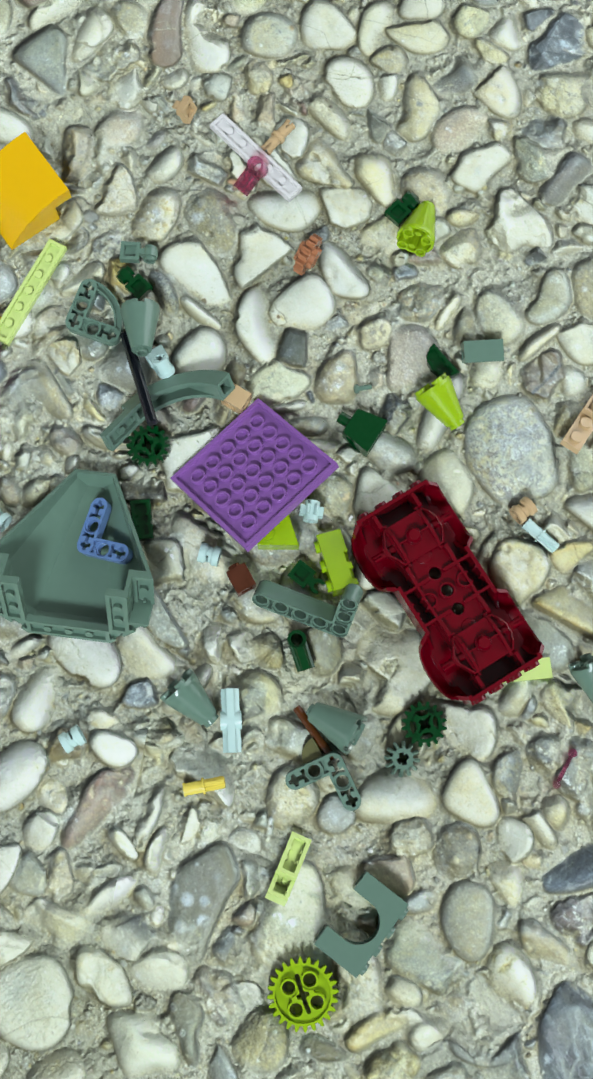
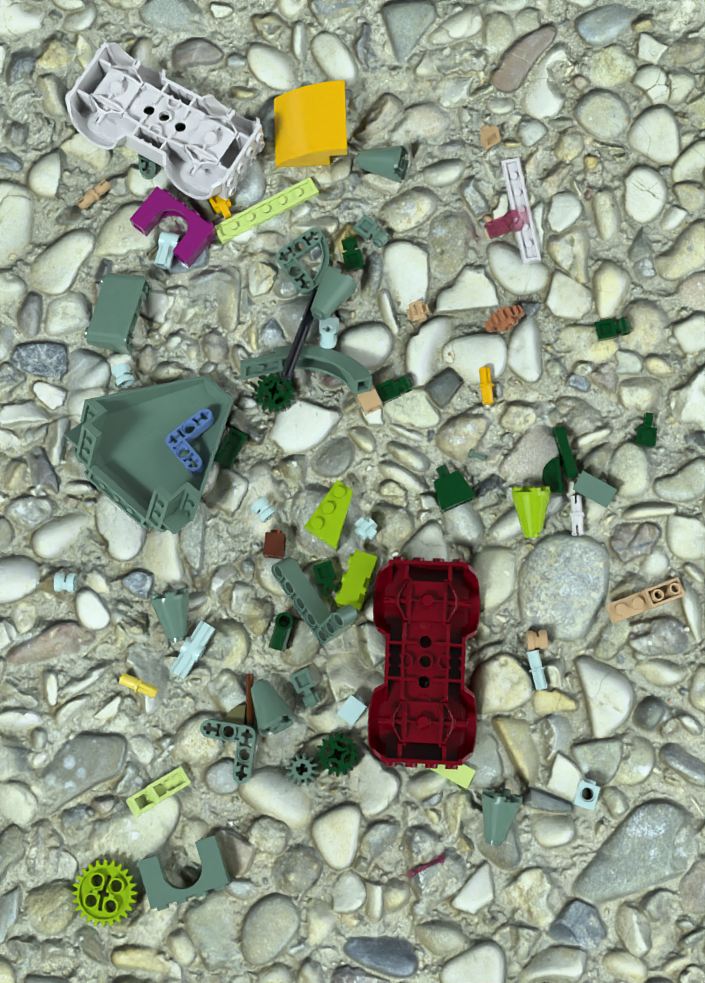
camera: 45 degrees right, 0 degrees up
medium lavender plate [171,398,339,552] -> none
tan pin [261,119,295,155] -> none
lime cone [396,201,436,257] -> none
none -> sand green plate [289,668,320,708]
none -> light aqua brick [337,695,367,726]
none -> sand green cone [356,145,409,183]
none -> dark green plate [376,375,414,404]
none -> tan gear [406,301,429,323]
none -> yellow axle [479,367,494,405]
none -> dark green beam [552,425,578,479]
none -> white pin [569,495,585,536]
none -> dark green plate [635,412,657,448]

